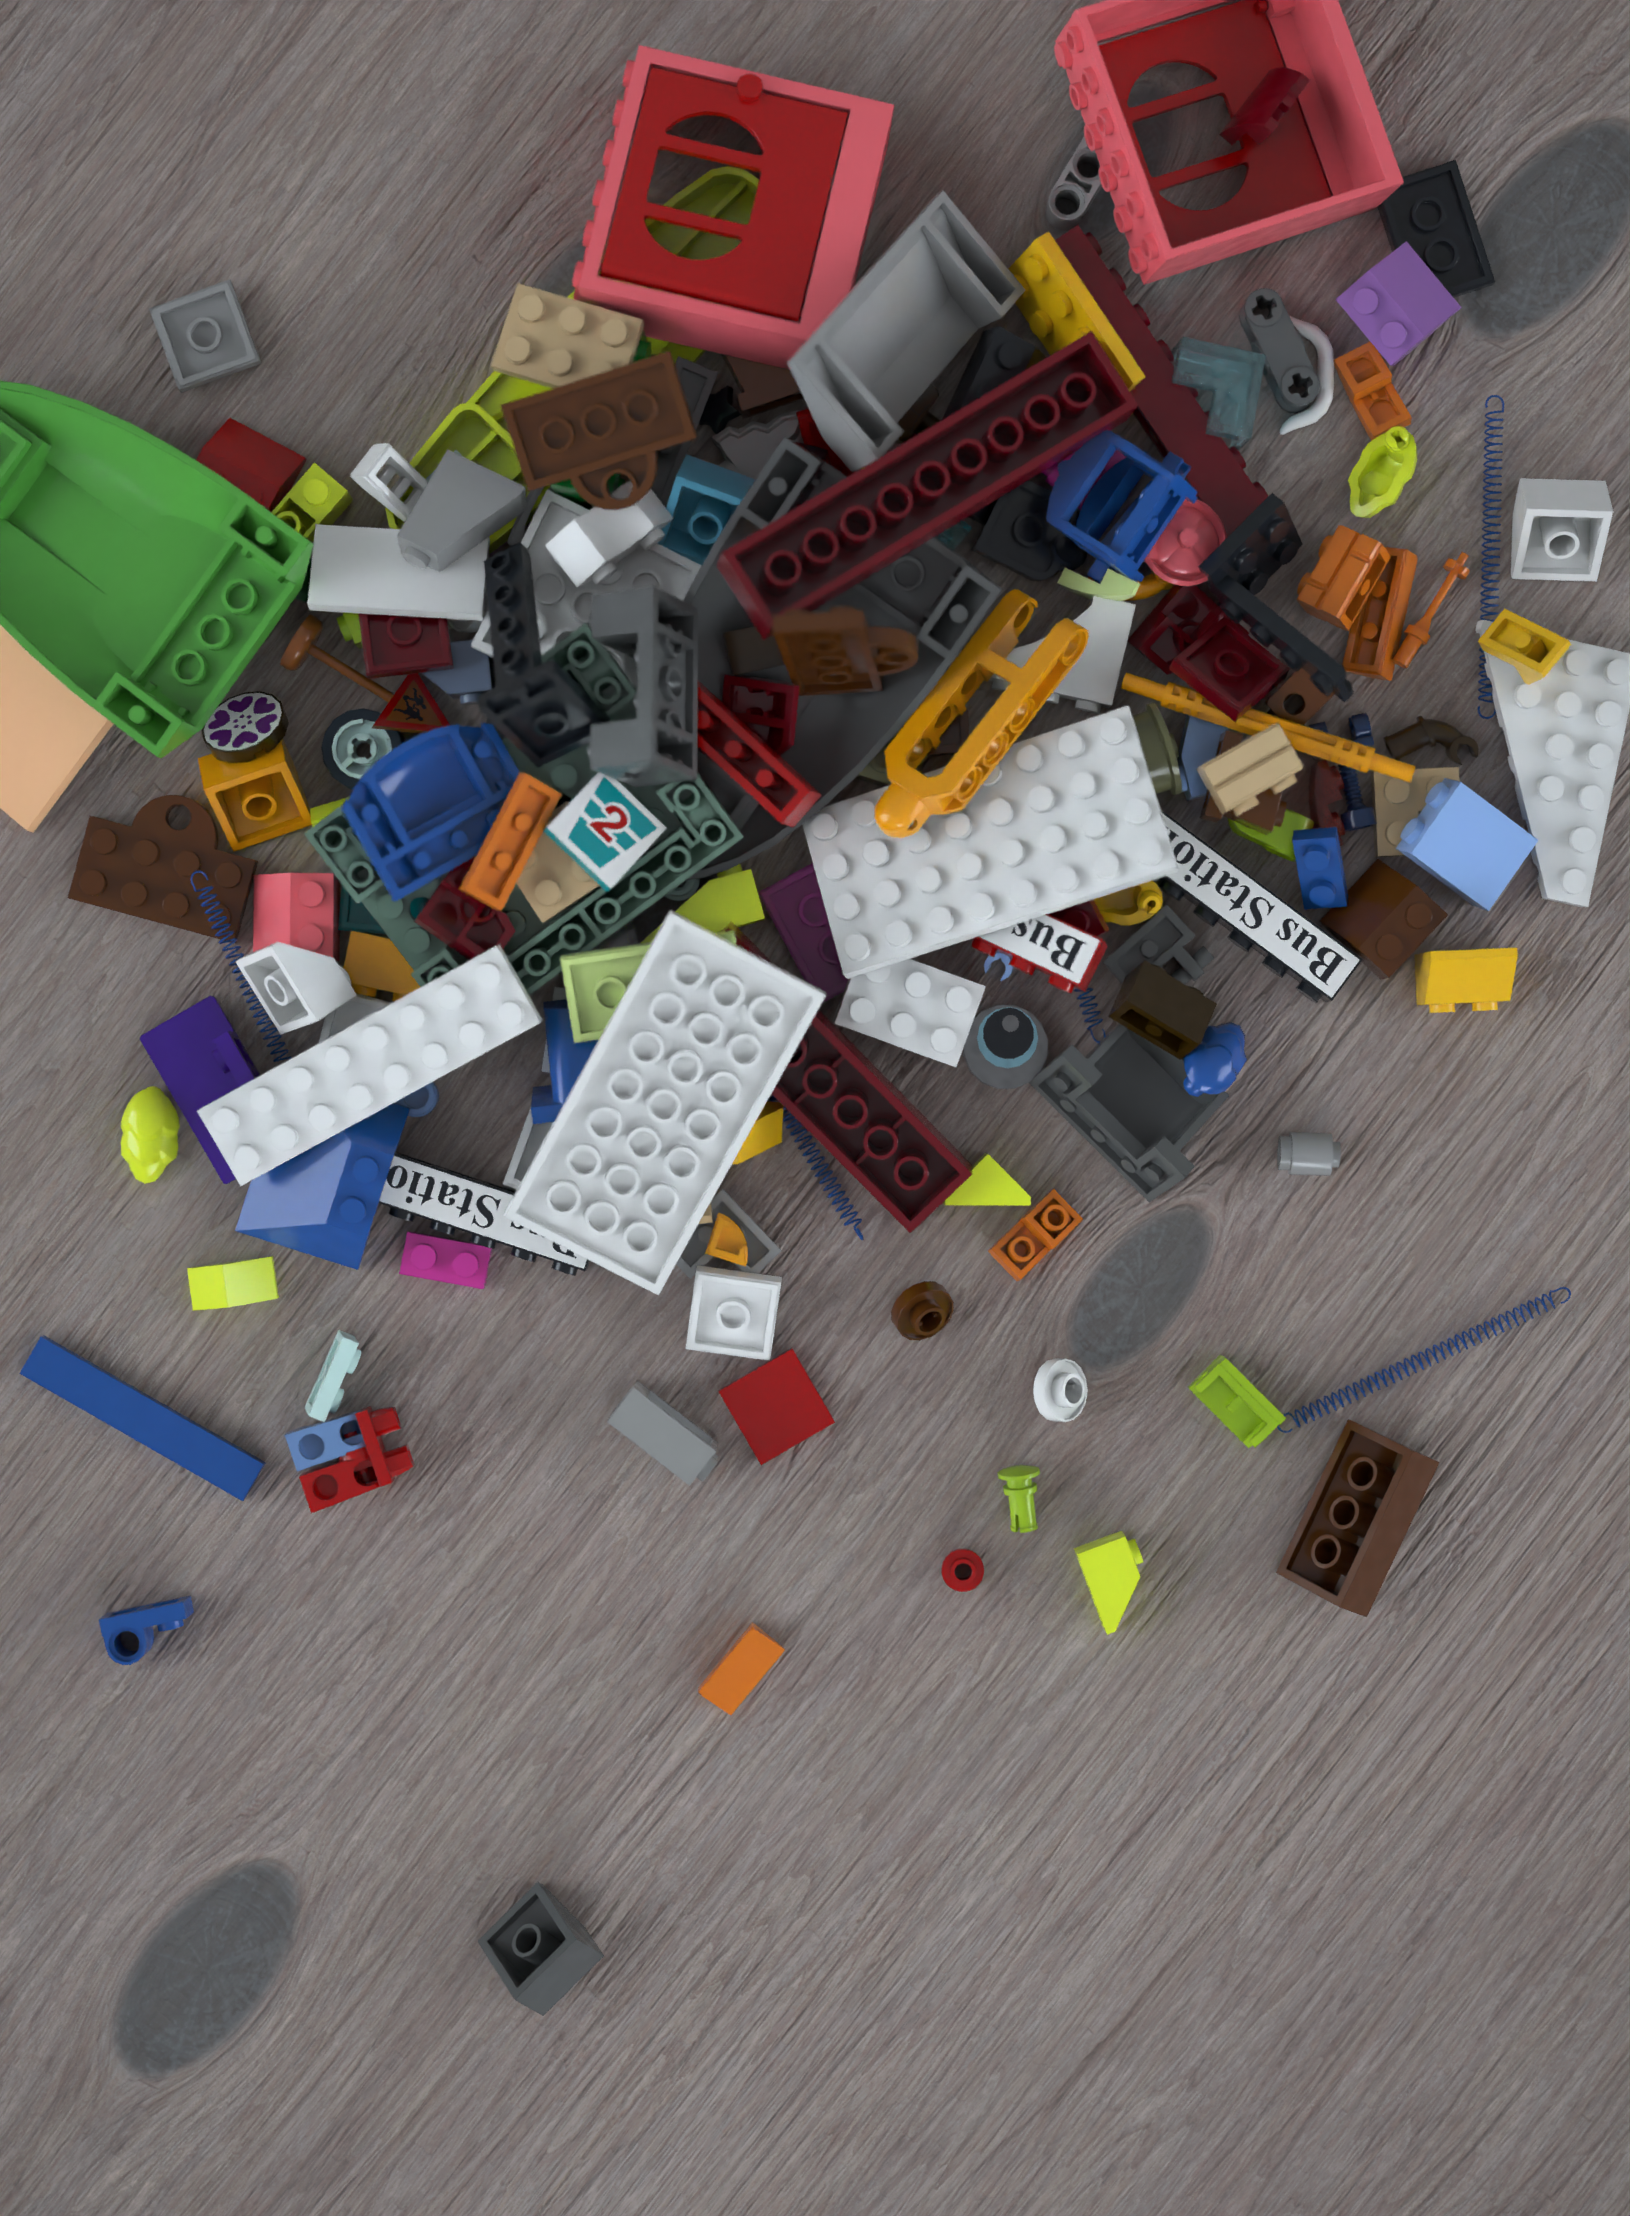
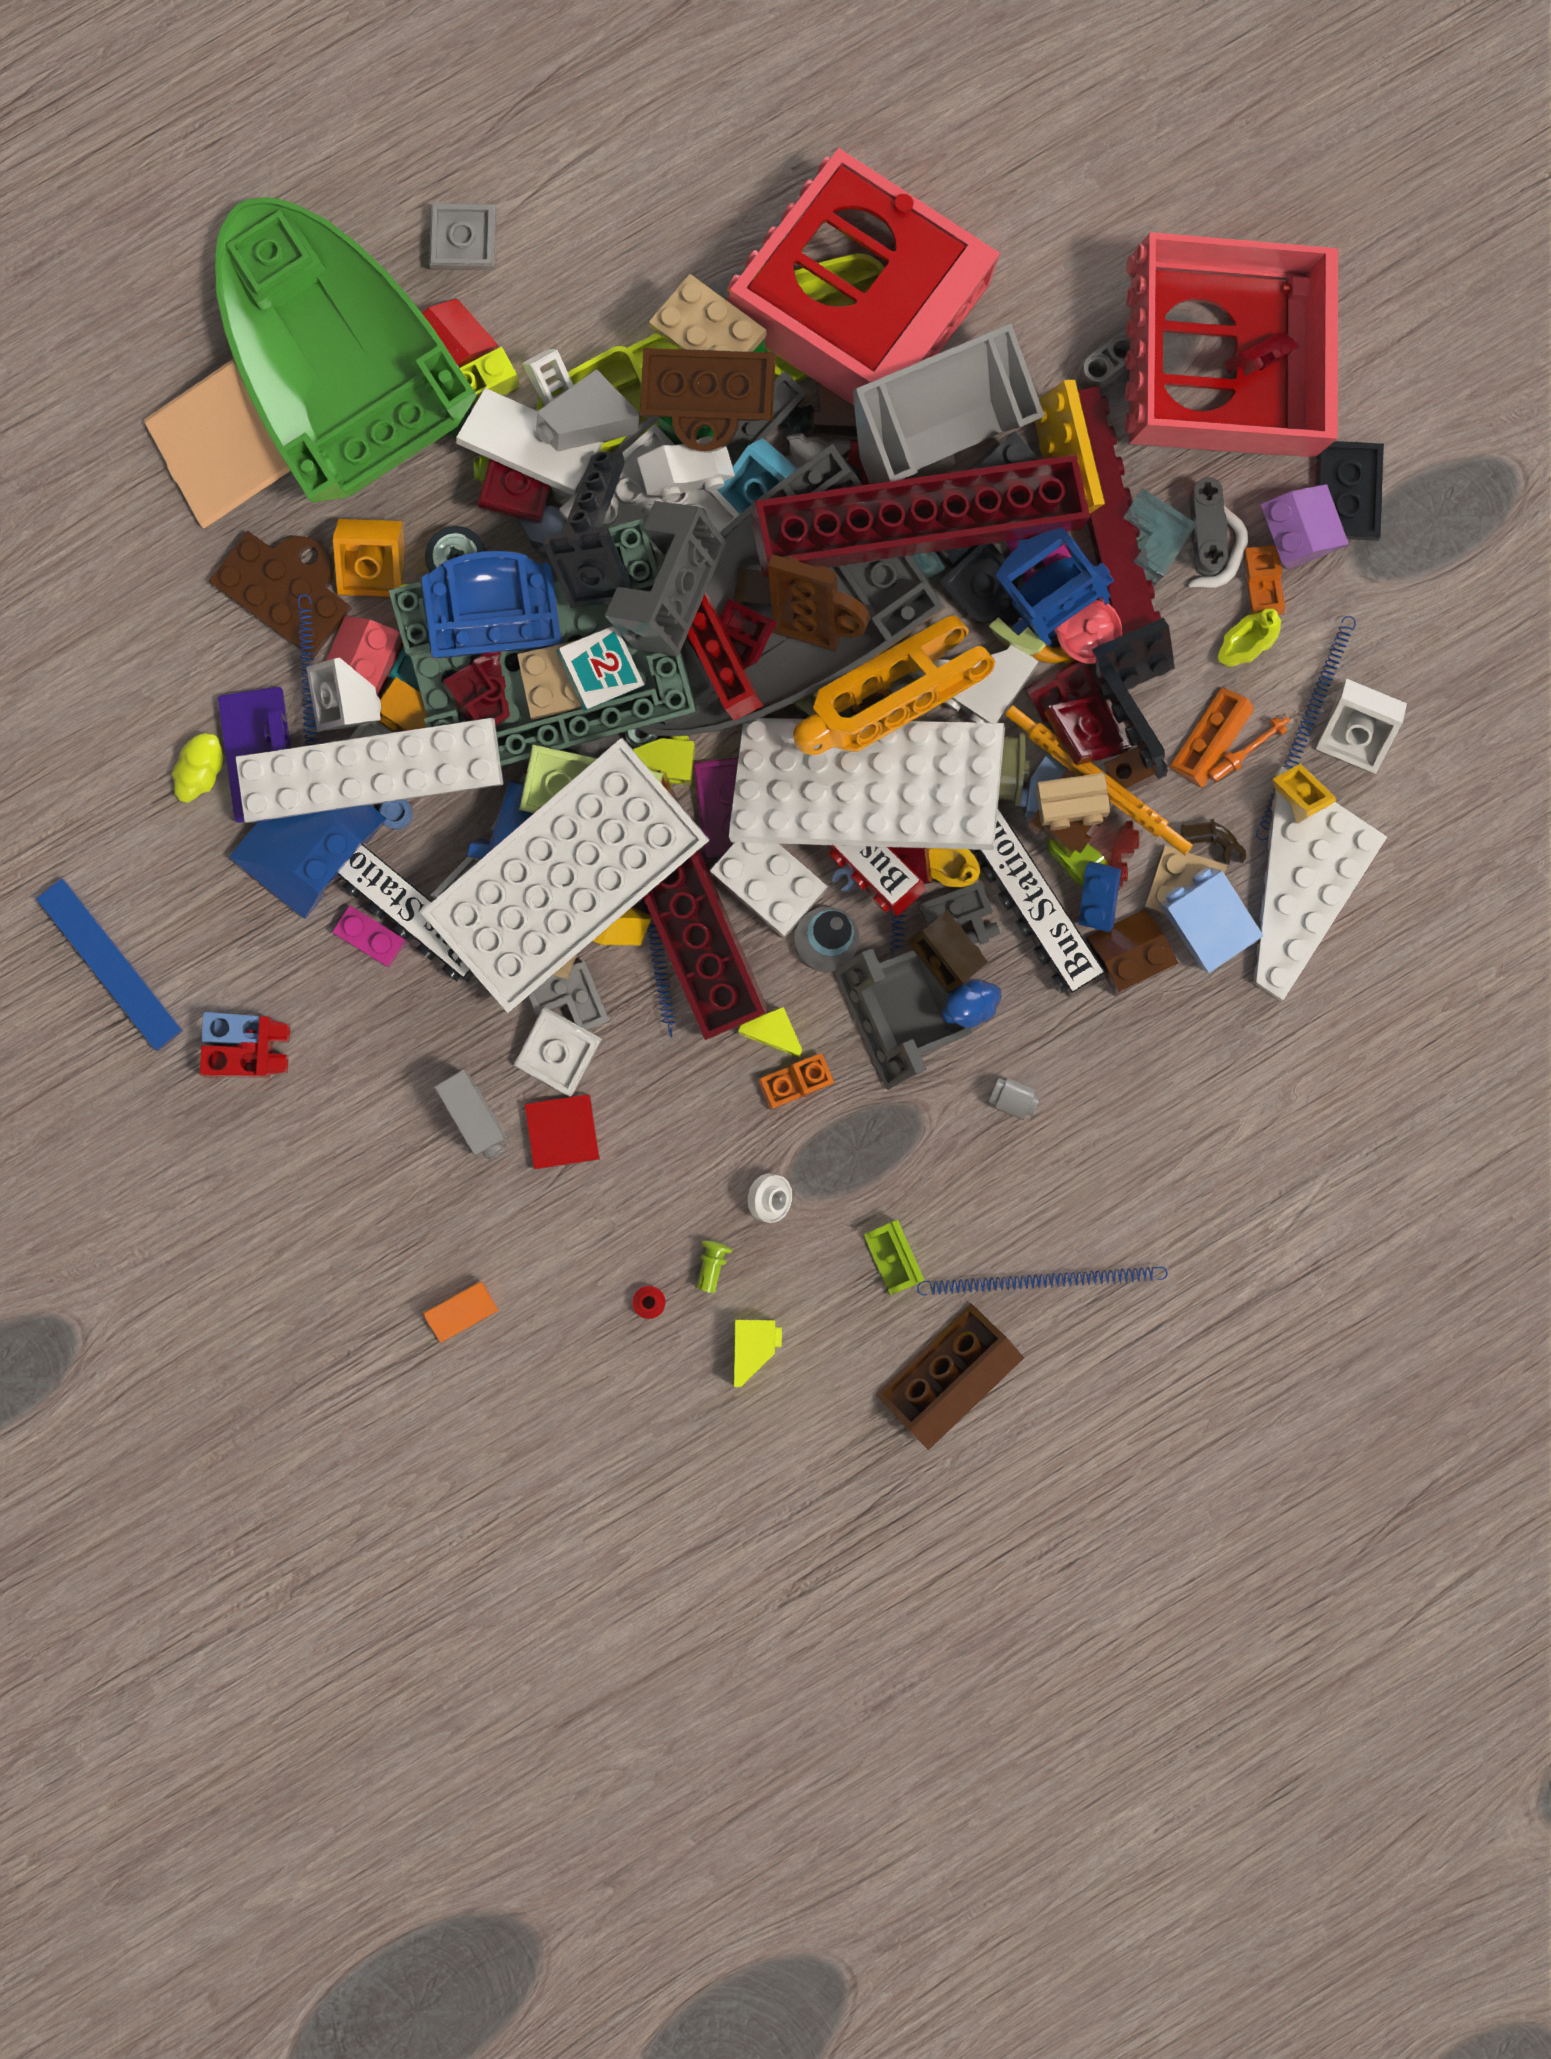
camera: 25 degrees right, 5 degrees down
blue plate [99,1595,194,1665] -> none
neon yellow slope [187,1256,279,1311] -> none
tile [202,691,289,763] -> none
dark orange piece [280,614,450,734] -> none
light aqua plate [305,1330,361,1422] -> none
orange plate [460,772,562,911] -> none
dark grey slope [477,1882,604,2016] -> none
light orange tile [705,1212,748,1267] -> none
reddish brown plate [891,1281,954,1340] -> none
orange brick [1296,525,1391,631] -> none
dark blue bar [1308,713,1377,832] -> none
yellow slope [1414,948,1518,1013] -> none

